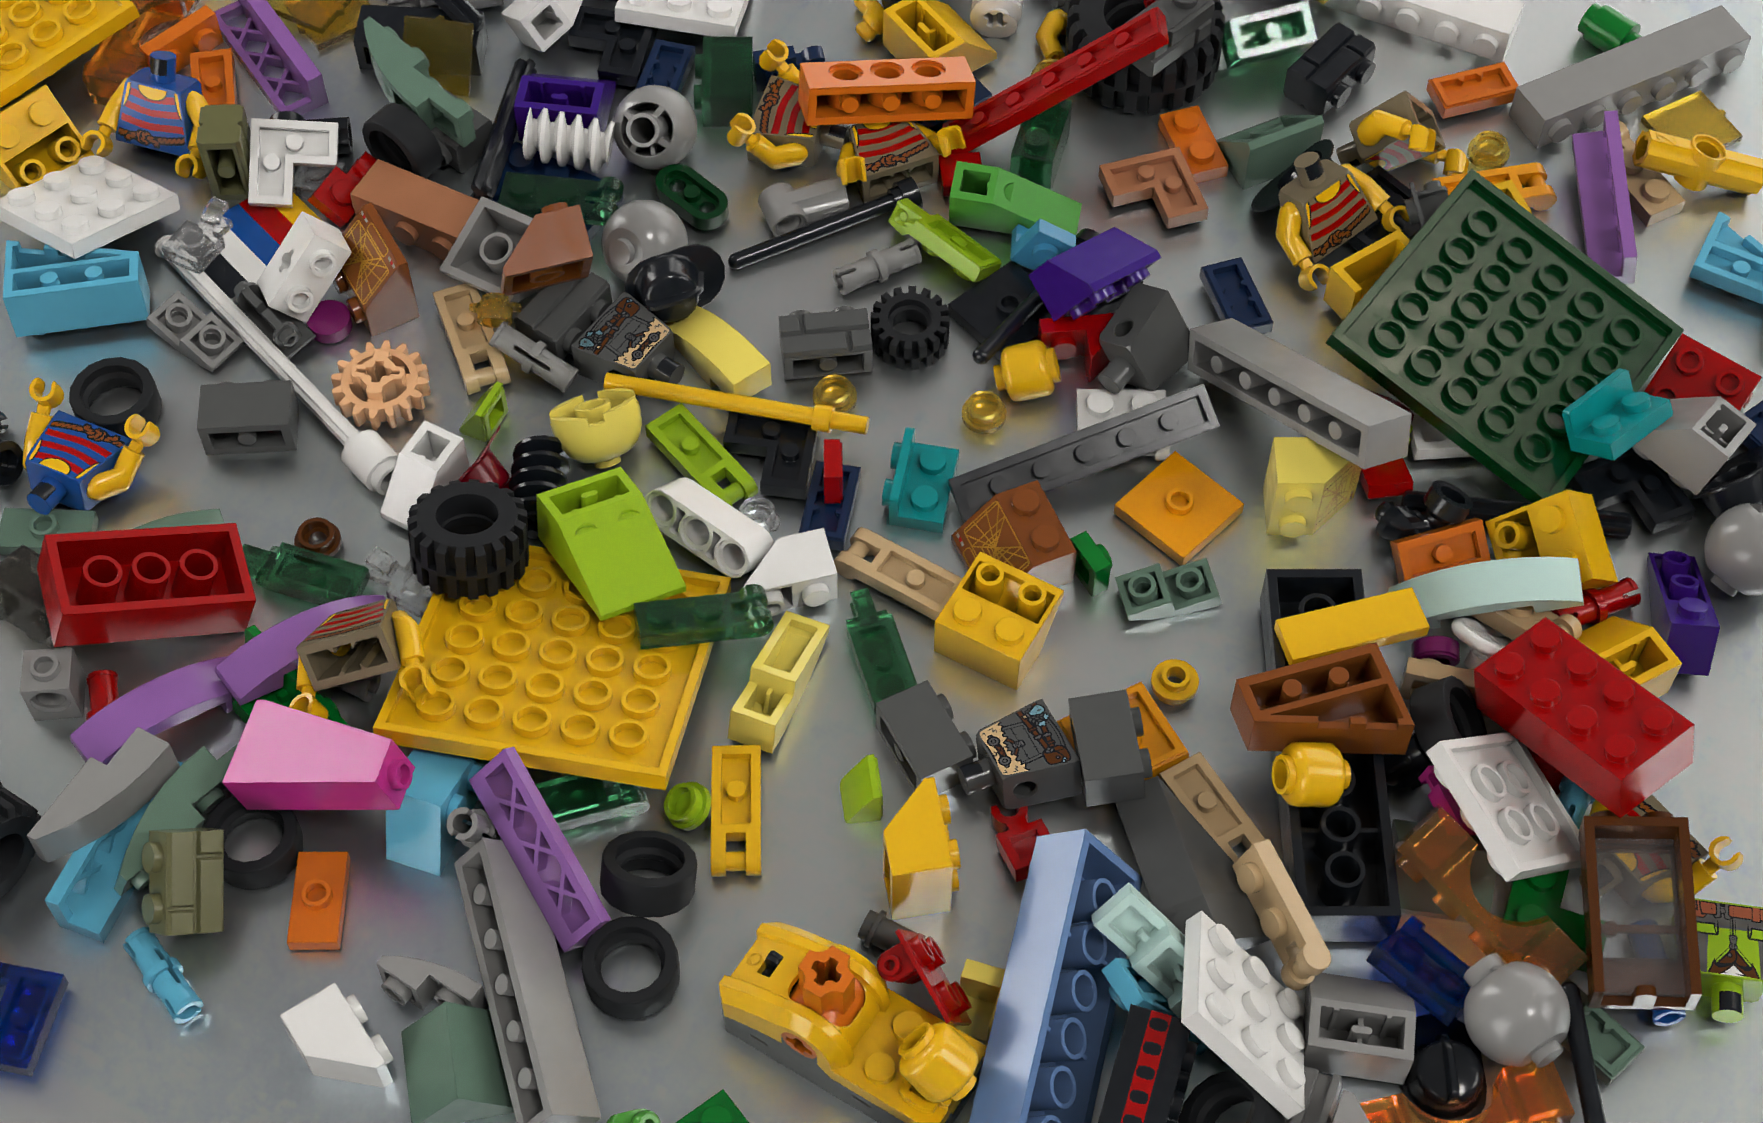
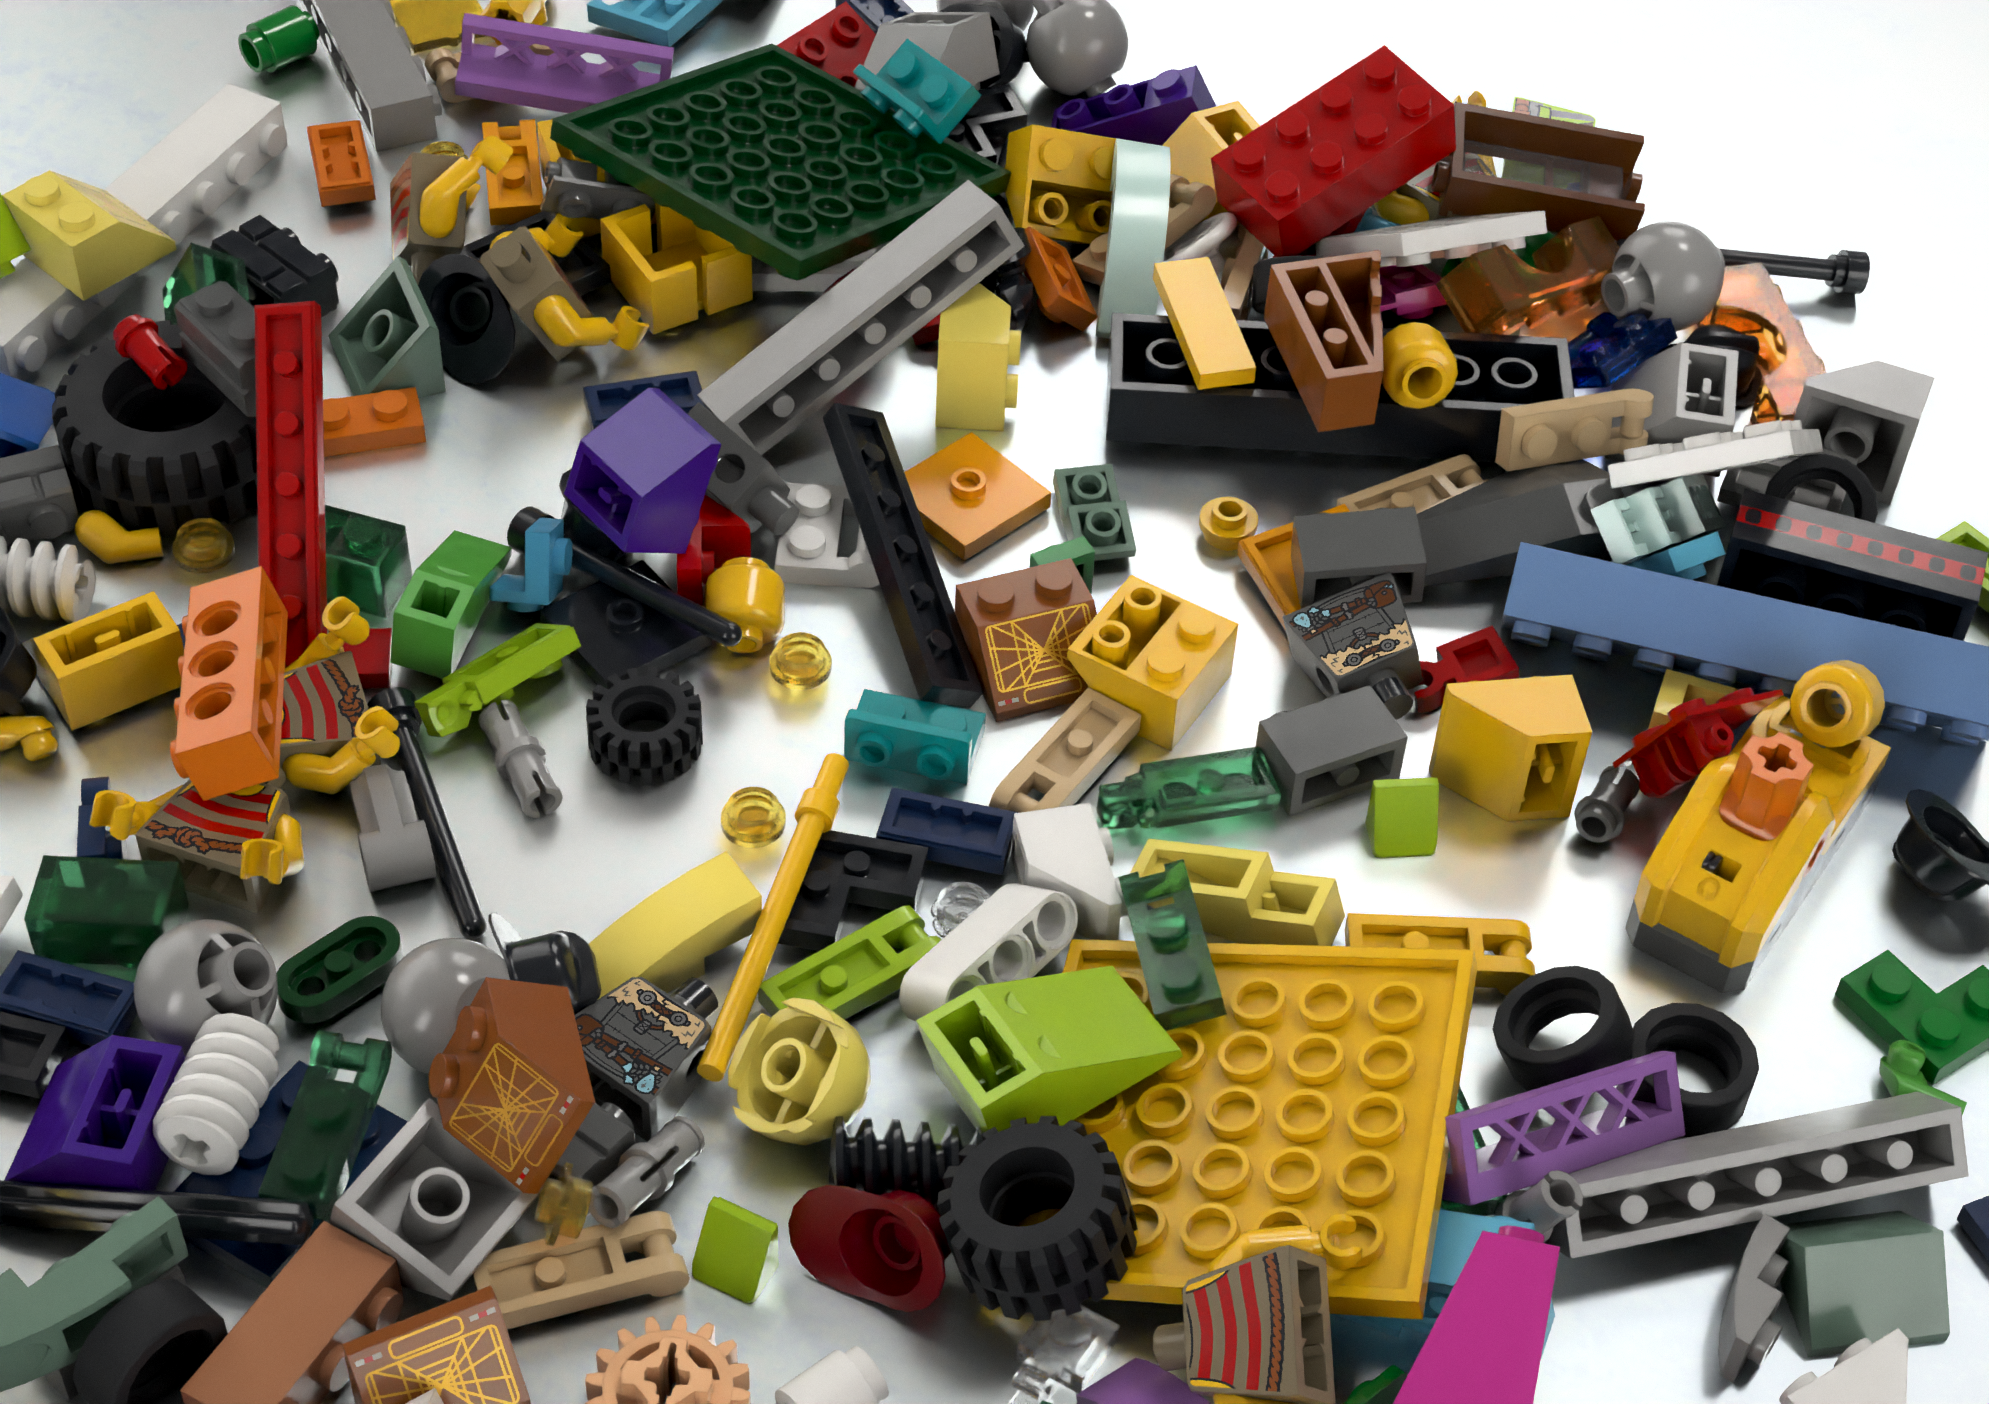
camera: 90 degrees left, 10 degrees down
white slope [380,420,470,530] -> none
dark grey brick [779,306,873,380] -> none
red tile [824,439,843,504] -> none
nougat plate [1098,147,1209,229] -> none

